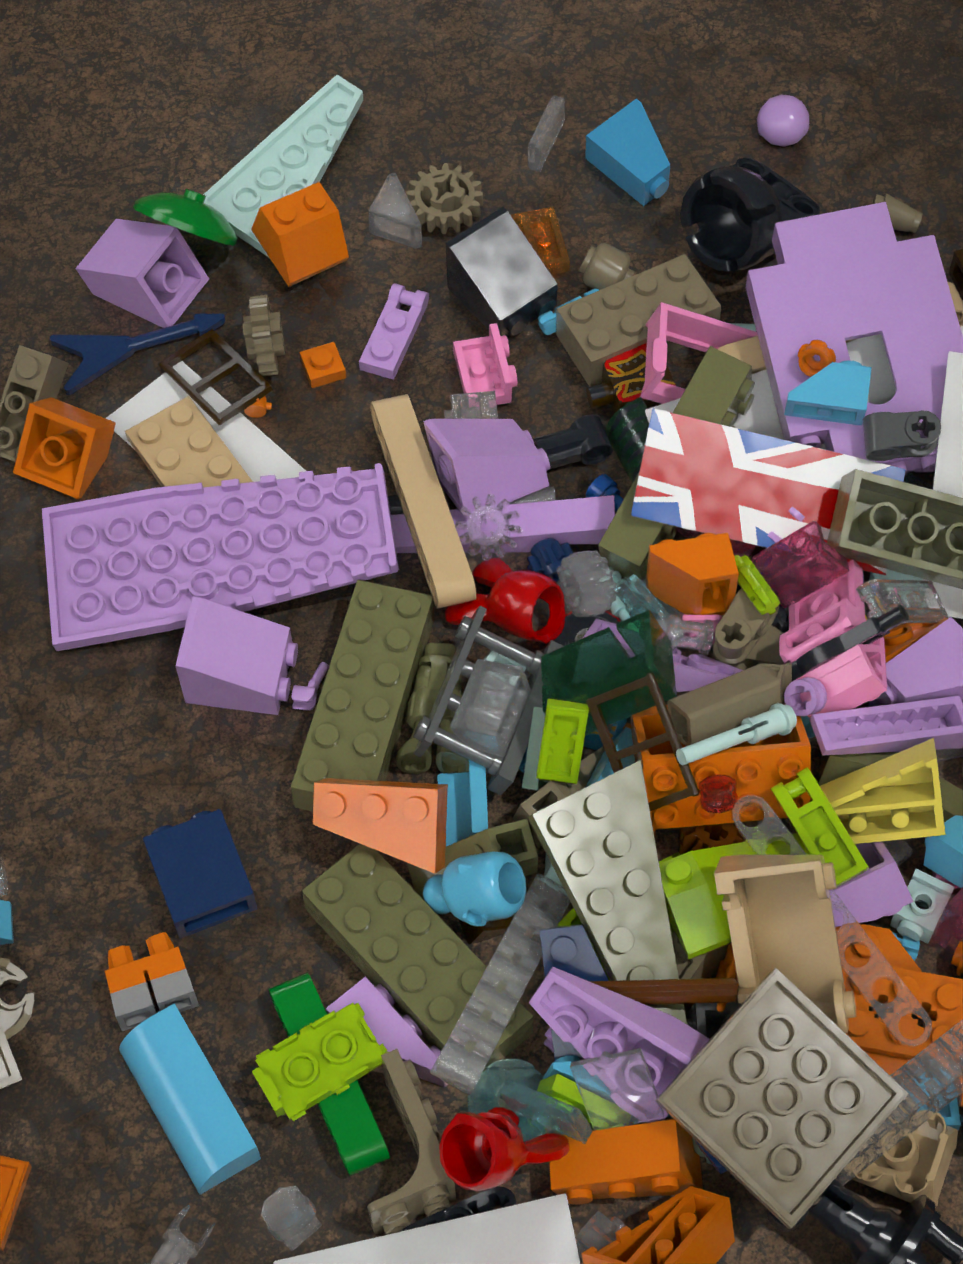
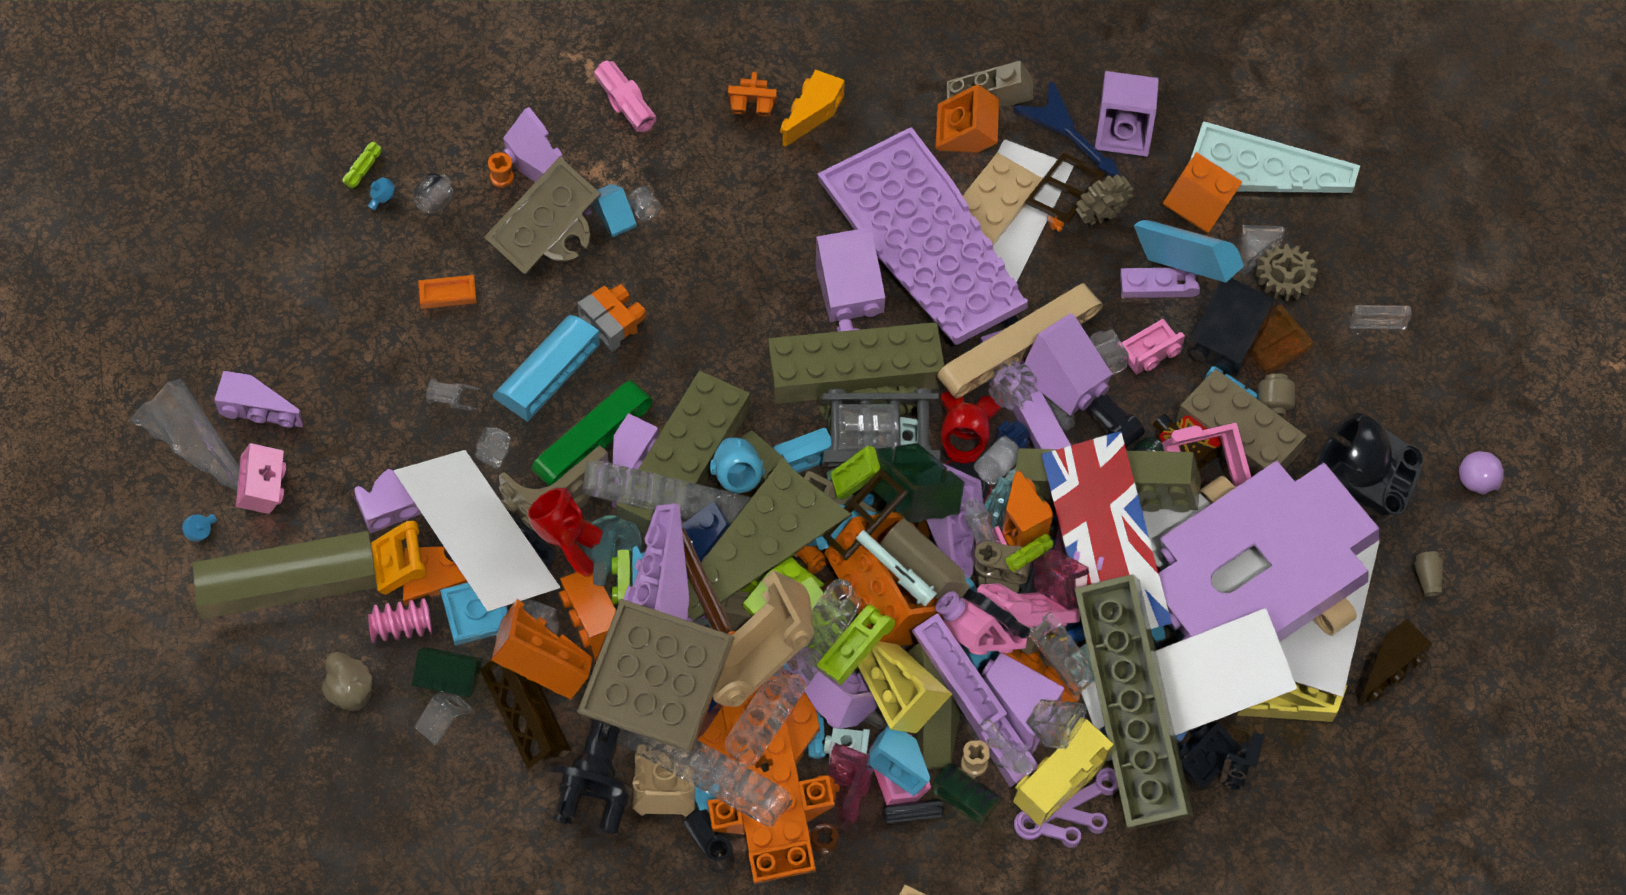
camera: 65 degrees right, 0 degrees up
green dish [133,189,238,246] -> none
dark blue brick [143,809,258,939] -> none
lime piece [252,1003,388,1121] -> none
orange plate [299,342,346,388] -> none
orange wedge [313,778,448,874] -> none
clear piece [570,1048,665,1131] -> none
dark azure slope [585,98,670,206] -> none
clear red bush [698,775,739,813] -> none
medium azure slope [784,360,872,426] -> none
orange plate [798,340,836,377] -> none
dark grey piece [862,410,941,461] -> none
none -> medium azure brick [1134,220,1244,283]

